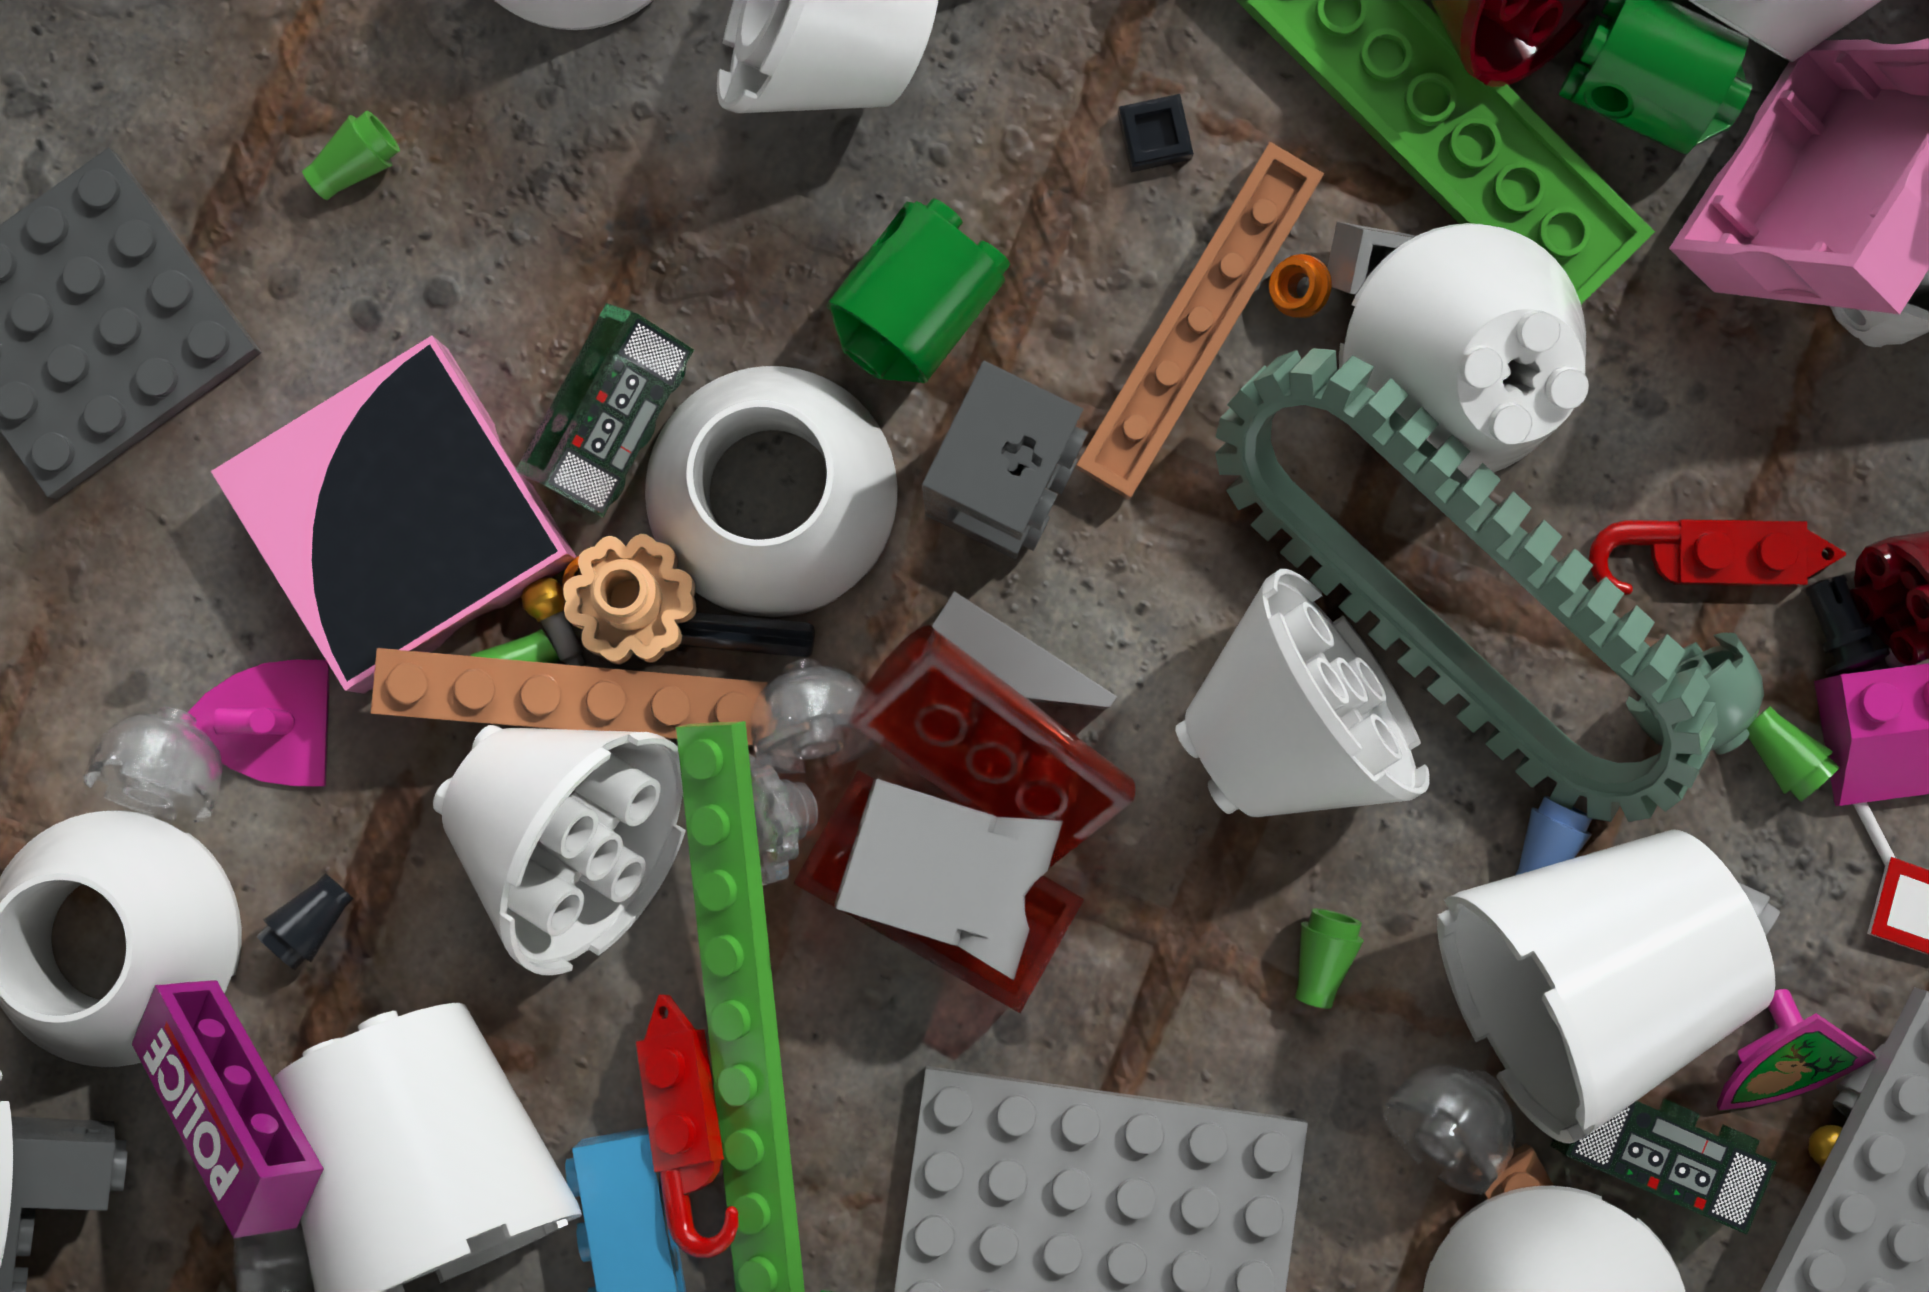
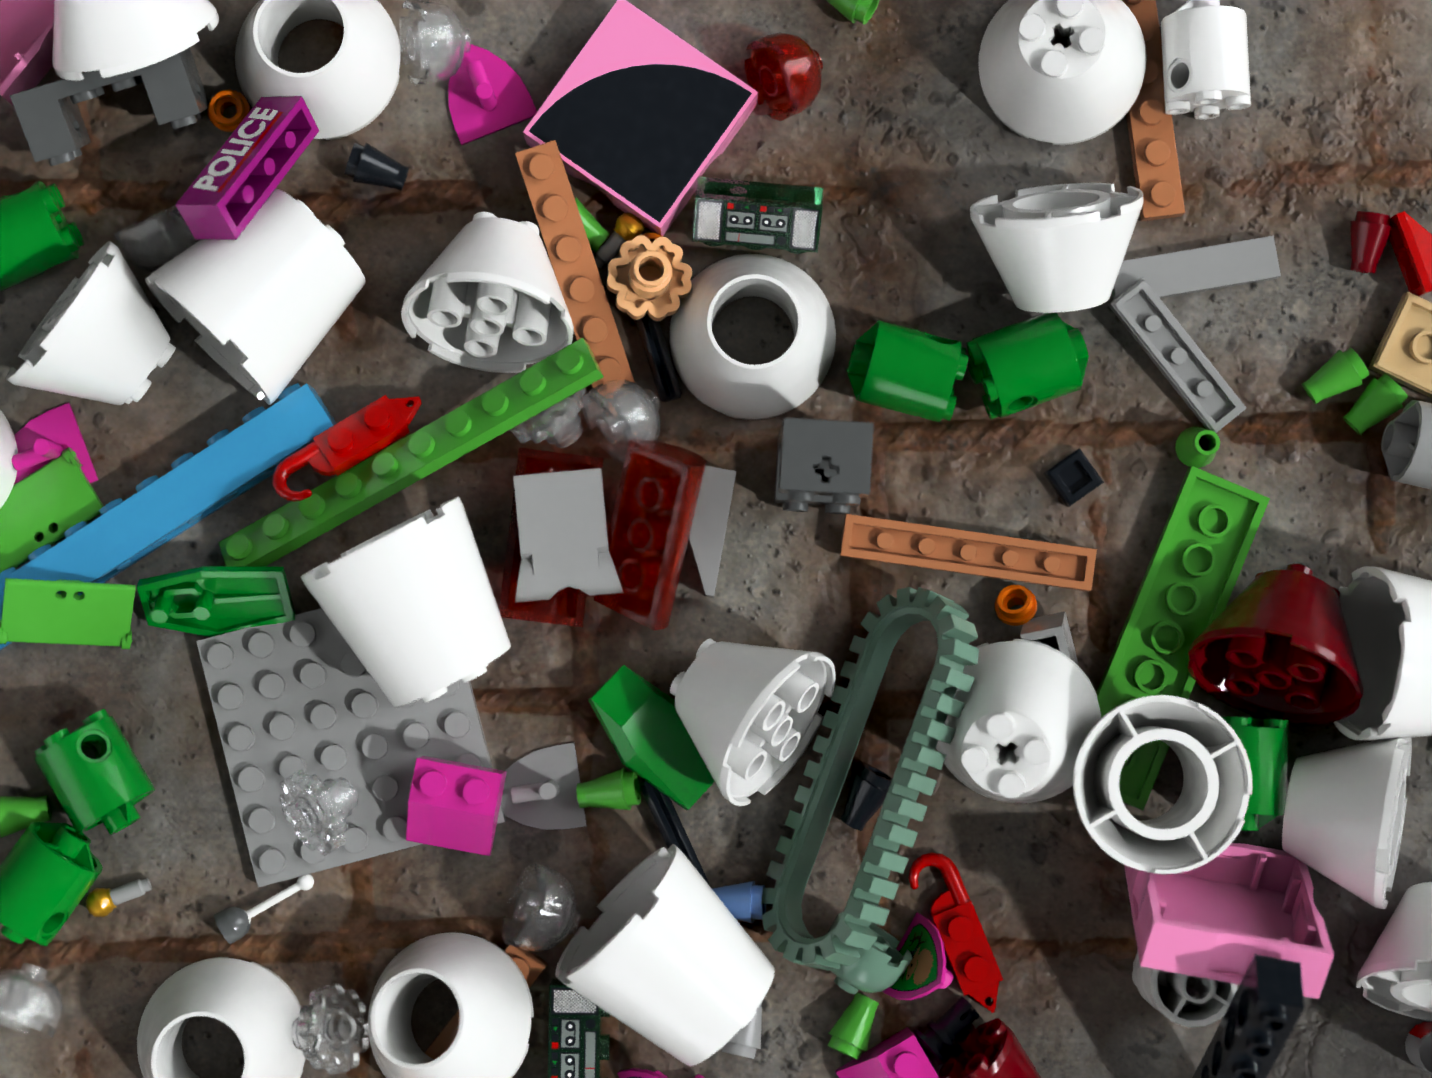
camera: 65 degrees right, 0 degrees up
none -> orange plate [208,90,250,132]
none -> white cone [300,496,511,707]
none -> dark pink slope [406,756,507,856]
none -> light grey shield [501,743,587,830]
none -> green piece [588,665,715,810]
none -> black axle [640,781,709,885]
none -> clear red cylinder [744,32,823,121]
none -> black cone [840,764,892,831]
none -> shield [882,912,954,1000]
none -> green cylinder [966,313,1089,419]
none -> white cone [1073,695,1253,874]

